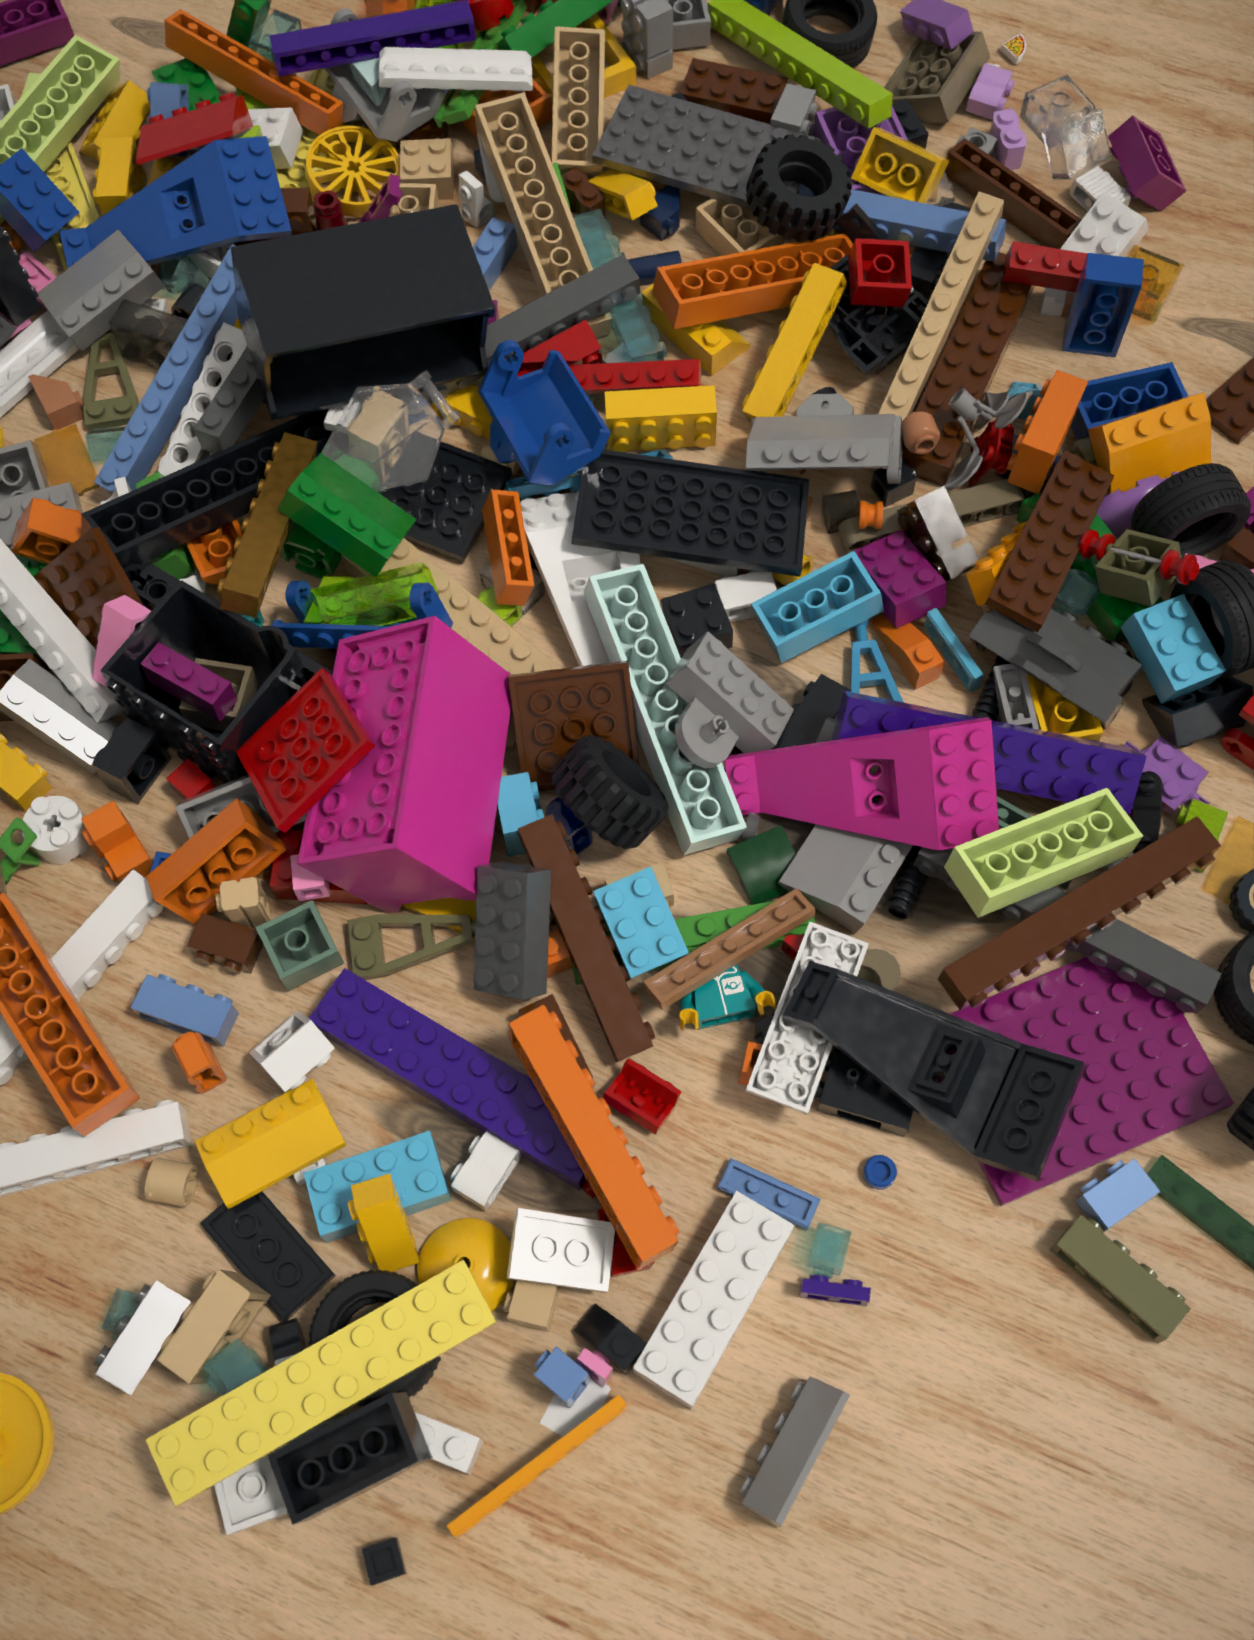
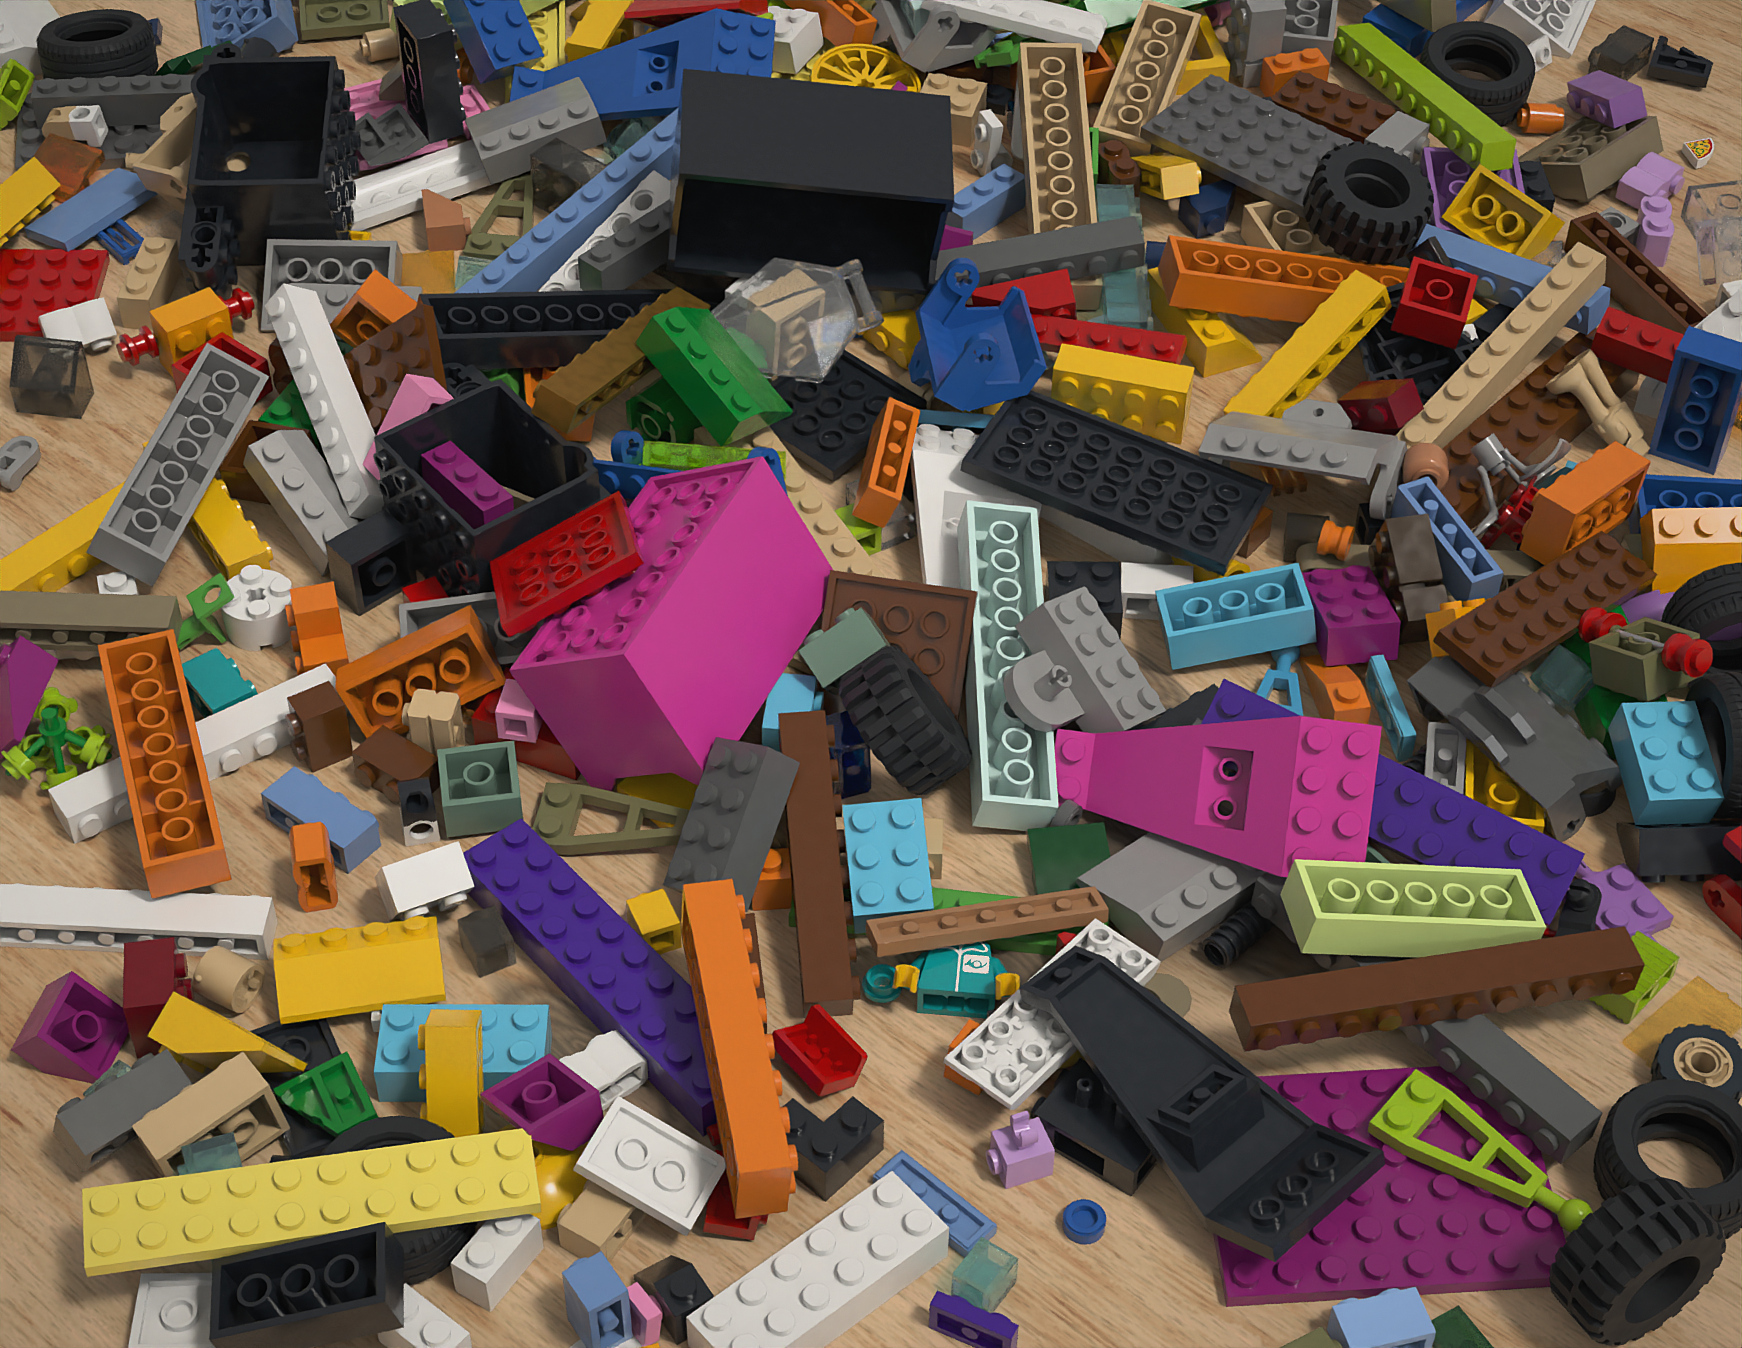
camera: 15 degrees right, 20 degrees down
none -> magenta slope [11,971,129,1085]
none -> dark red brick [123,937,195,1059]
none -> yellow slope [148,991,308,1074]
none -> teal brick [182,648,258,718]
none -> green wing [273,1051,379,1138]
none -> reddish brown brick [285,681,353,773]
none -> black leg [397,776,440,847]
none -> white brick [451,1214,544,1312]
none -> clear smoke brick [457,905,516,978]
none -> magenta slope [480,1053,604,1151]
none -> yellow brick [626,888,682,955]
none -> black brick [783,1096,884,1202]
none -> sand green brick [798,608,891,695]
none -> teal plate [862,964,902,1003]
none -> black plate [986,84,1014,116]
none -> lavender brick [986,1111,1055,1189]
none -> orange brick [1259,48,1330,97]
none -> dark red brick [1337,378,1424,436]
none -> lime plate [1367,1069,1593,1233]
none -> medium blue brick [1391,476,1504,606]
none -> orange brick [1517,103,1564,134]
none -> tan piece [1546,349,1650,456]

